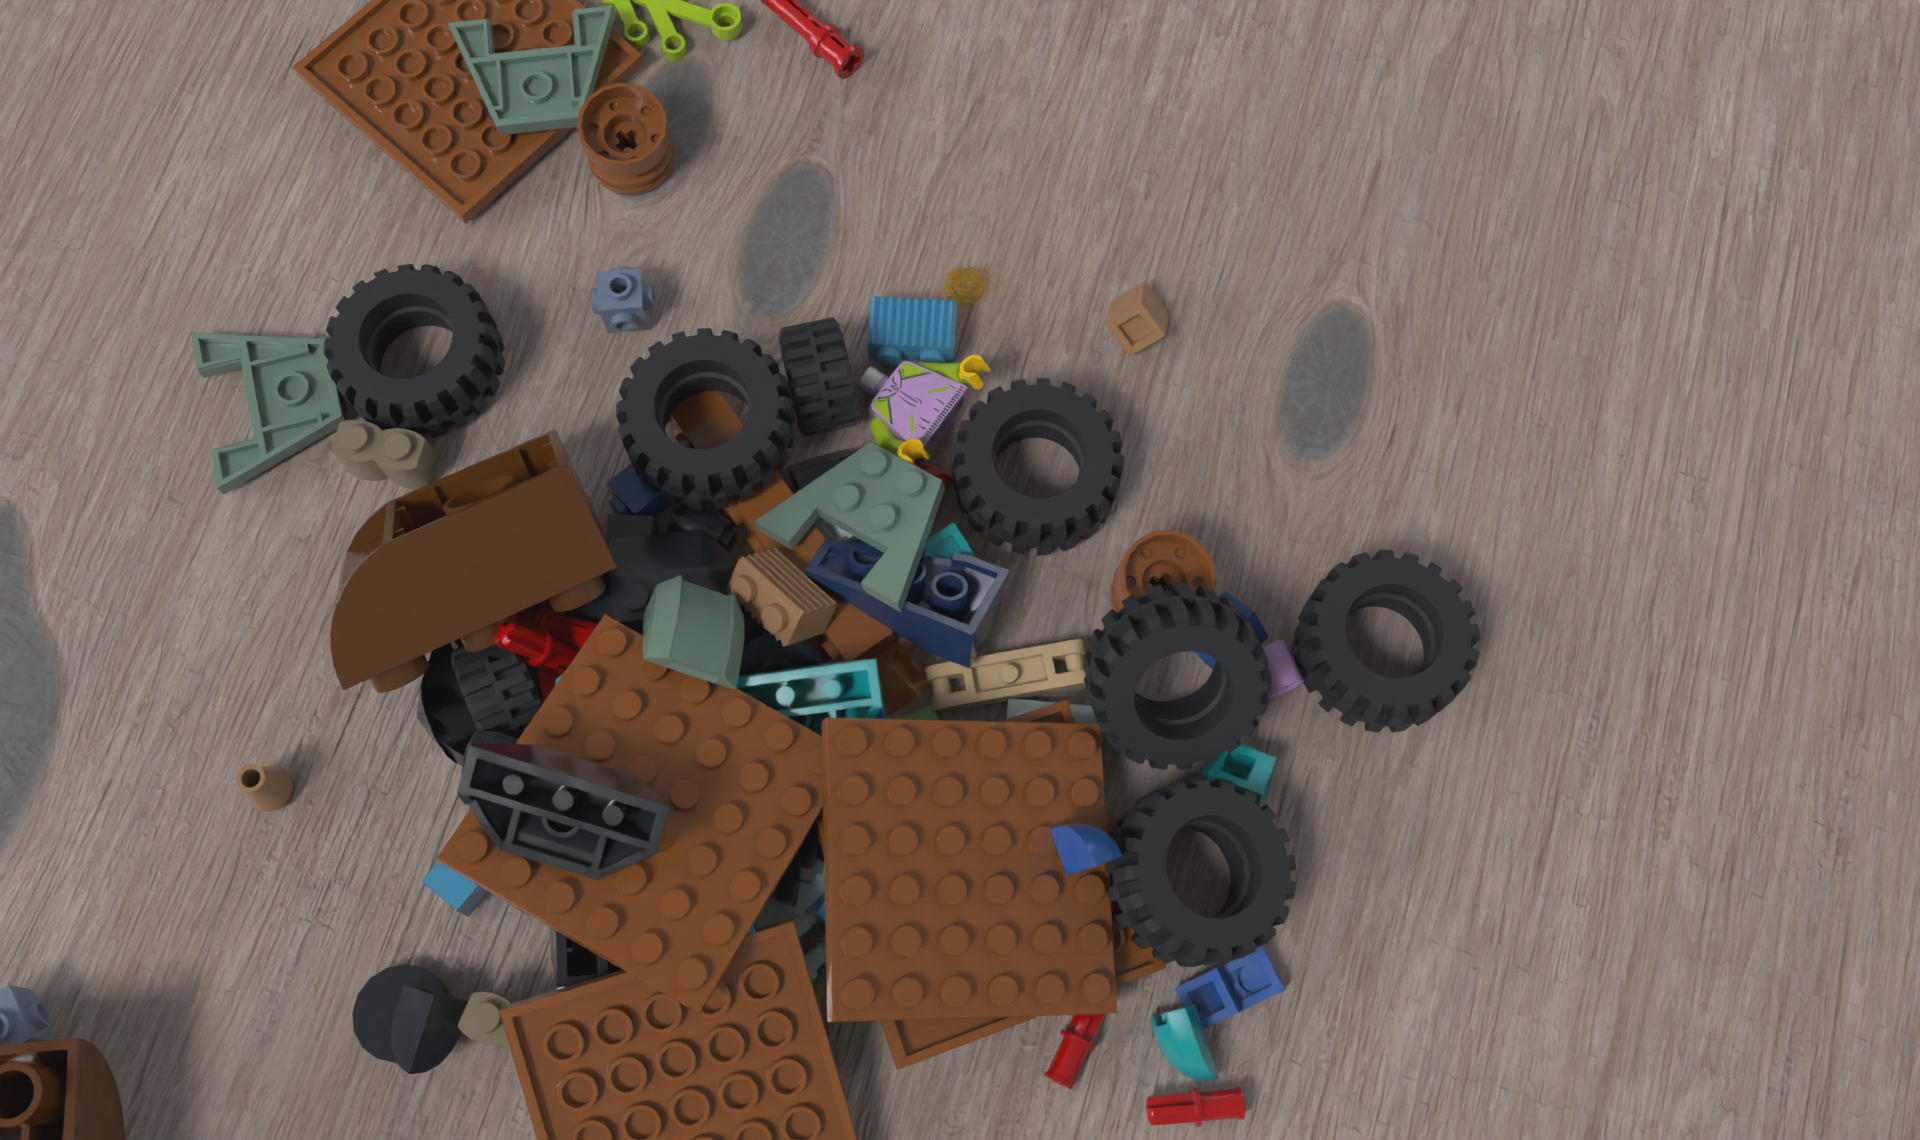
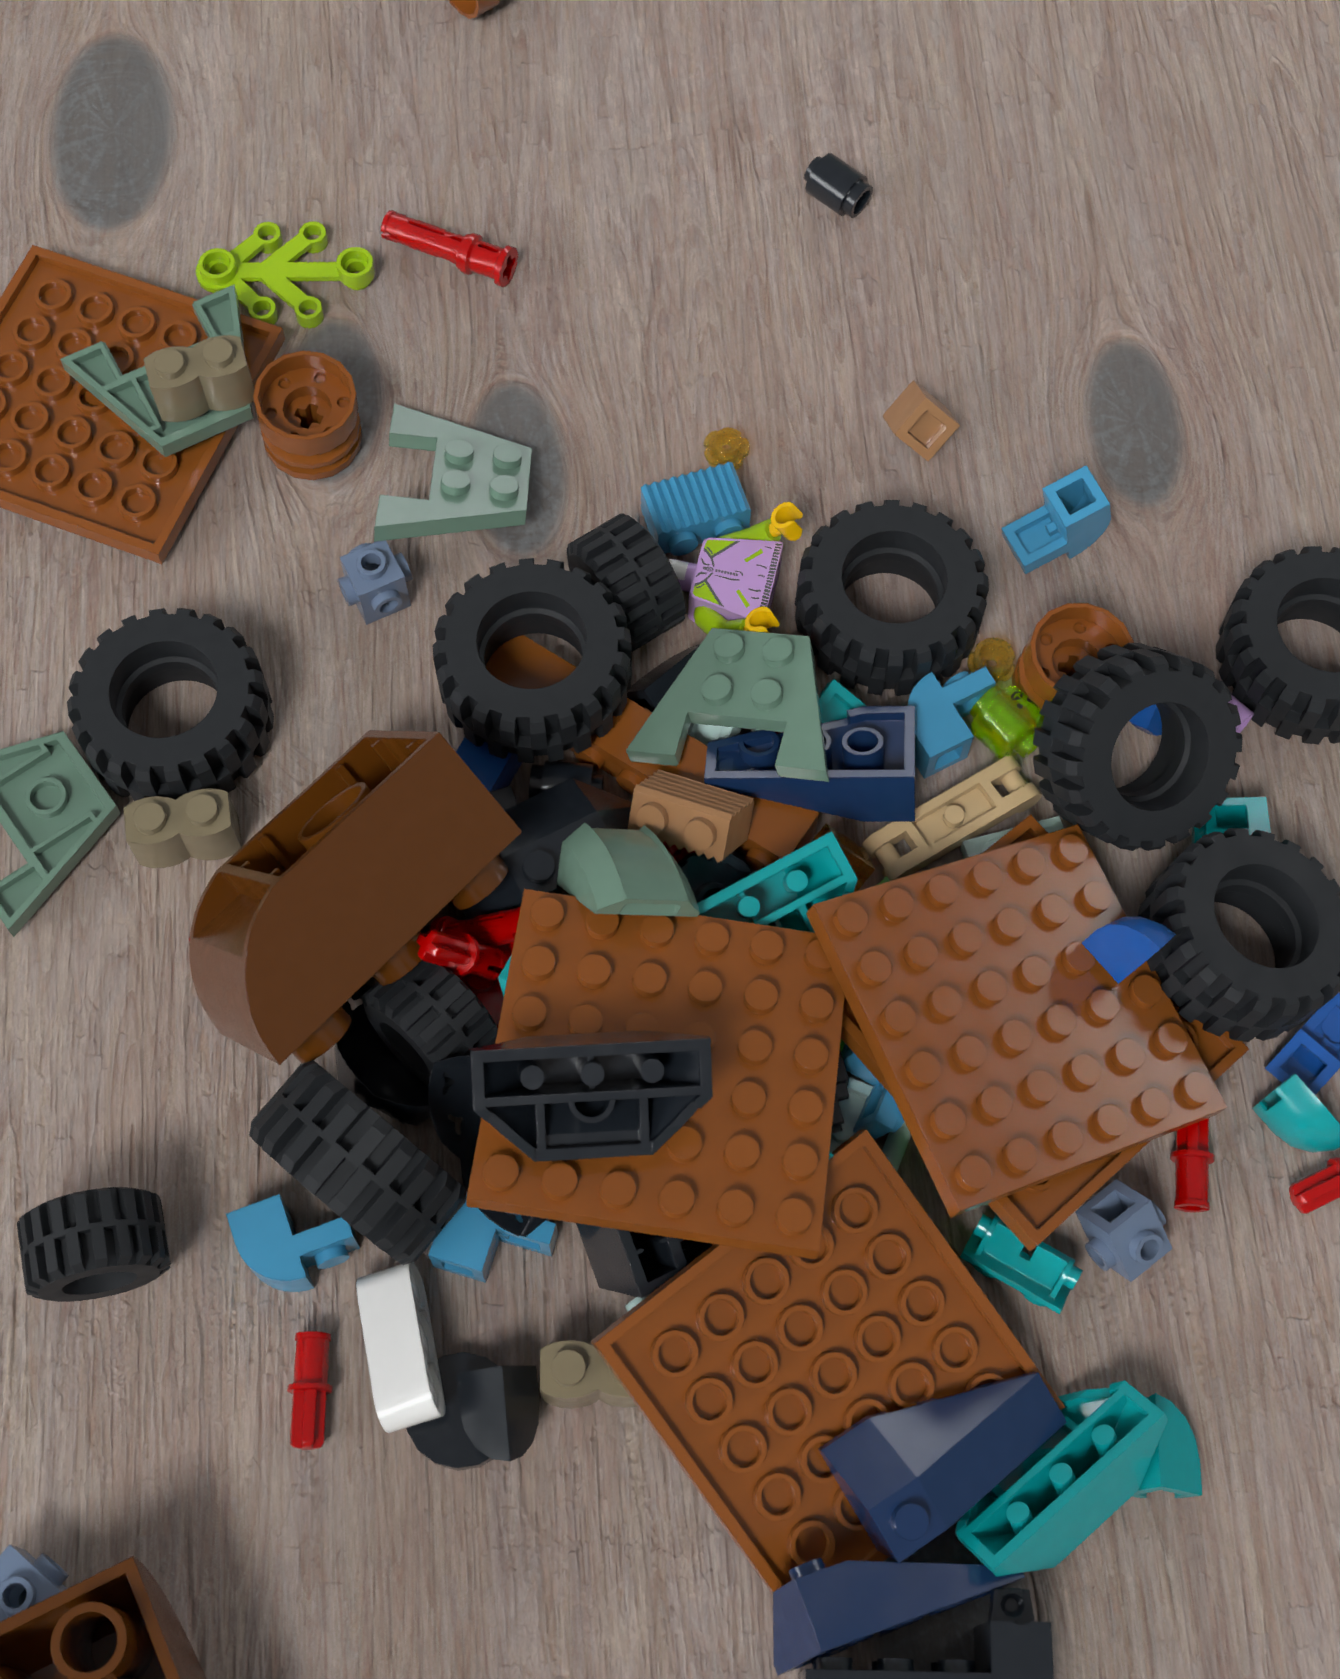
camera: 20 degrees left, 5 degrees down
medium nougat cone [236,764,293,812] -> none
none -> black tyre [17,1187,171,1302]
none -> dark tan brick [143,335,255,422]
none -> dark azure brick [226,1194,360,1292]
none -> black tyre [249,1060,467,1265]
none -> red axle [287,1331,333,1450]
none -> white beam [356,1262,446,1433]
none -> sand green wing [374,403,532,542]
none -> black brick [804,153,873,218]
none -> dark azure brick [907,666,996,779]
none -> teal hinge [960,1214,1083,1314]
none -> clear yellow plate [967,637,1016,684]
none -> clear neon green head [969,685,1045,759]
none -> dark azure brick [1001,465,1111,574]
none -> sand blue brick [1075,1179,1173,1282]

